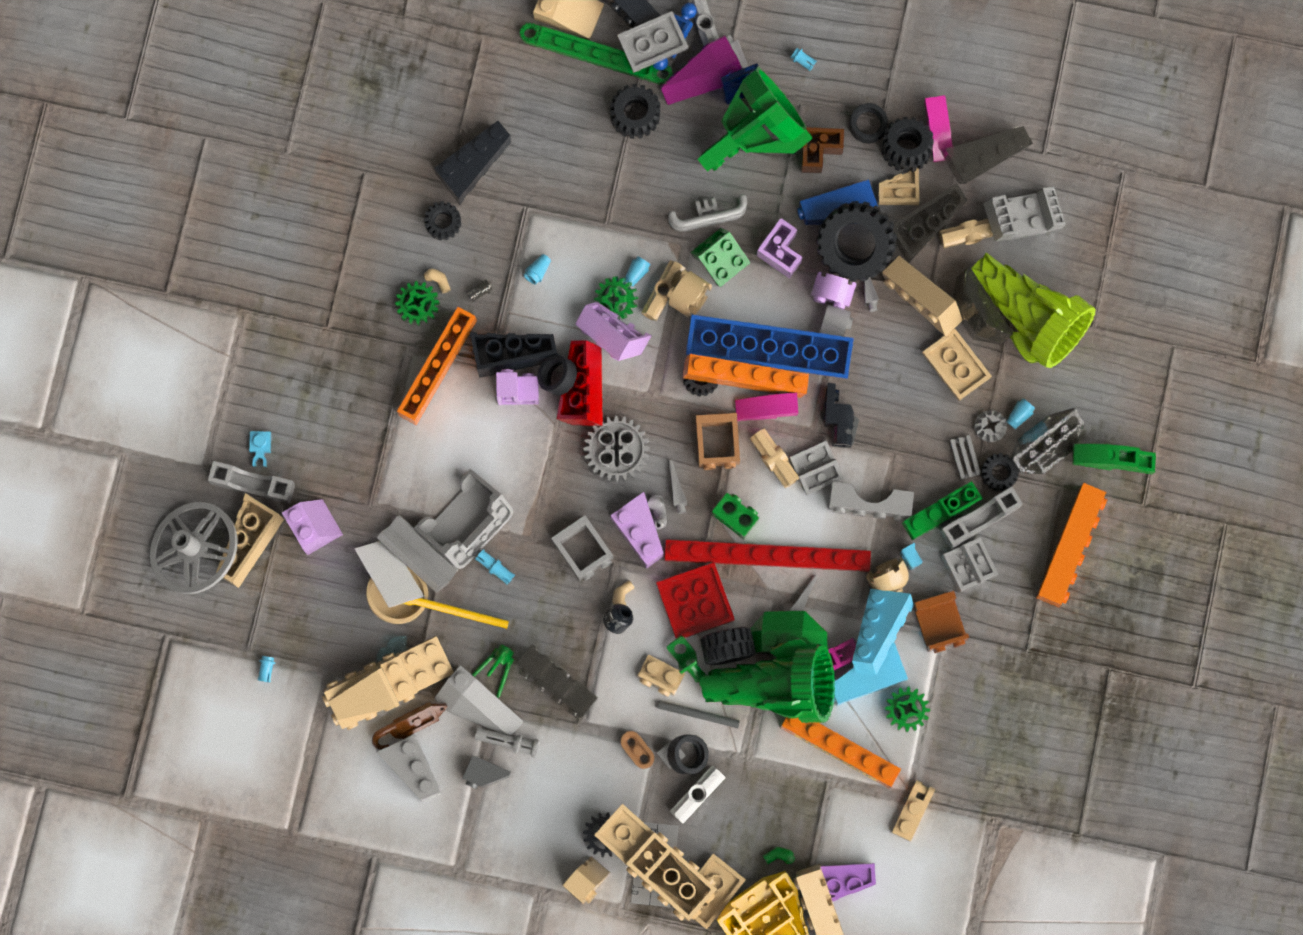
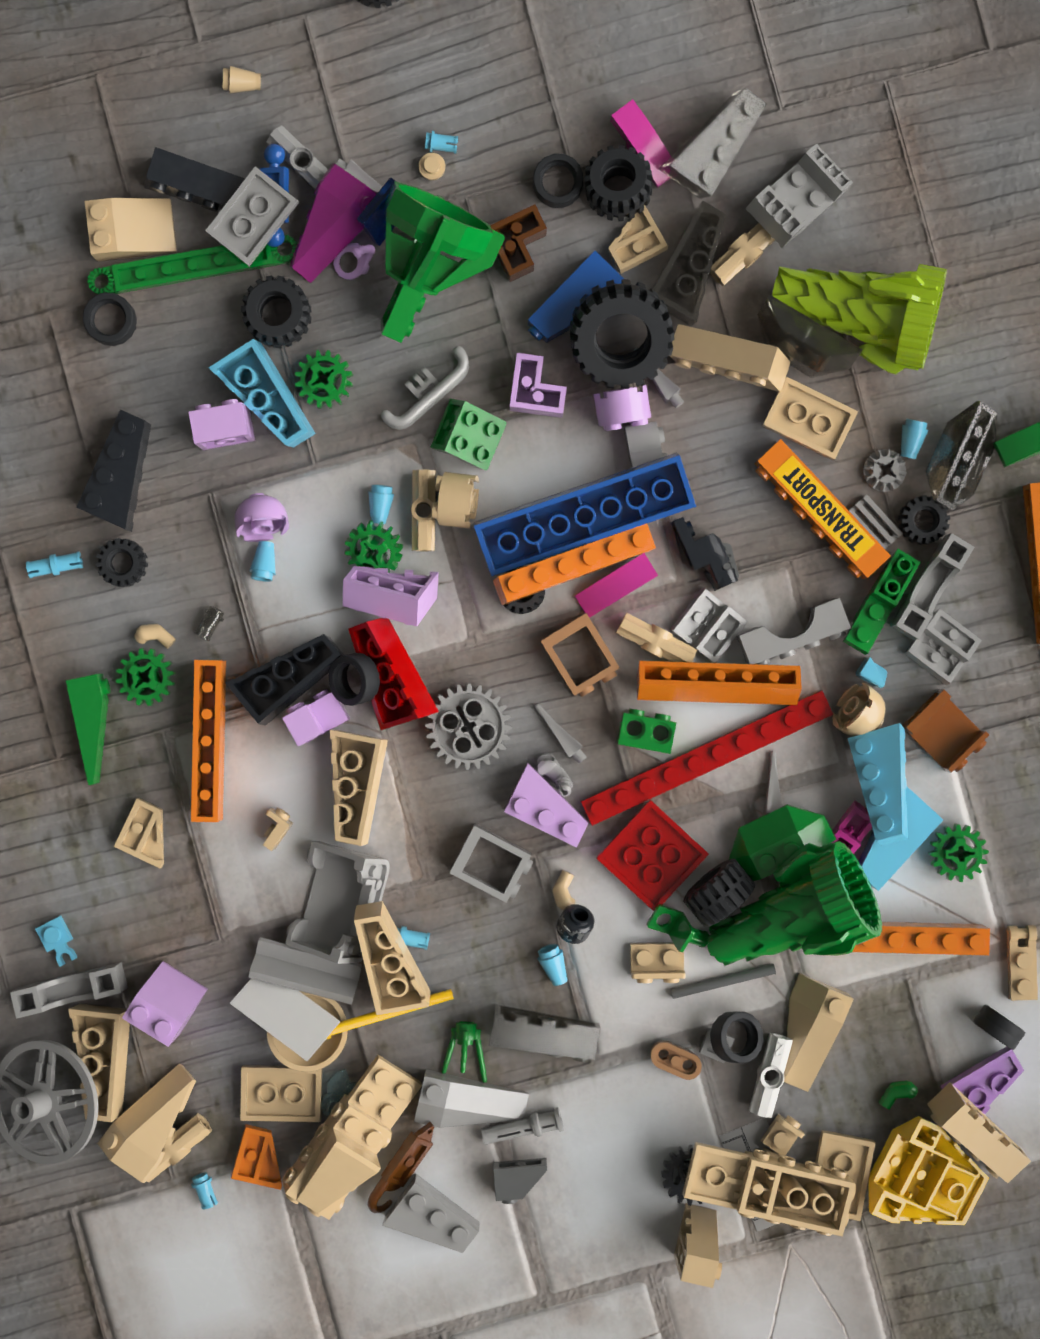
camera: 30 degrees left, 10 degrees up
none -> medium azure pin [26,551,83,578]
none -> green slope [66,674,111,786]
none -> black tyre [82,292,137,346]
none -> tan wedge [97,1064,196,1183]
none -> tan wing [114,798,164,868]
none -> tan piece [147,1113,212,1183]
none -> lavender brick [188,399,255,450]
none -> medium azure wedge [208,339,316,448]
none -> orange wing [231,1124,282,1190]
none -> lavender cylinder [235,493,289,542]
none -> tan plate [240,1065,322,1122]
none -> tan bracket [263,807,293,851]
none -> green gear [295,350,353,409]
none -> tan wedge [330,730,388,846]
none -> lavender piece [333,243,375,280]
none -> tan wedge [354,901,430,1015]
none -> tan plate [419,153,445,180]
none -> medium azure cone [538,944,568,986]
none -> orange brick [637,661,802,705]
none -> brick [754,439,891,579]
none -> tan bracket [761,1114,804,1155]
none -> tan wedge [784,973,854,1092]
none -> black tyre [973,1004,1026,1050]

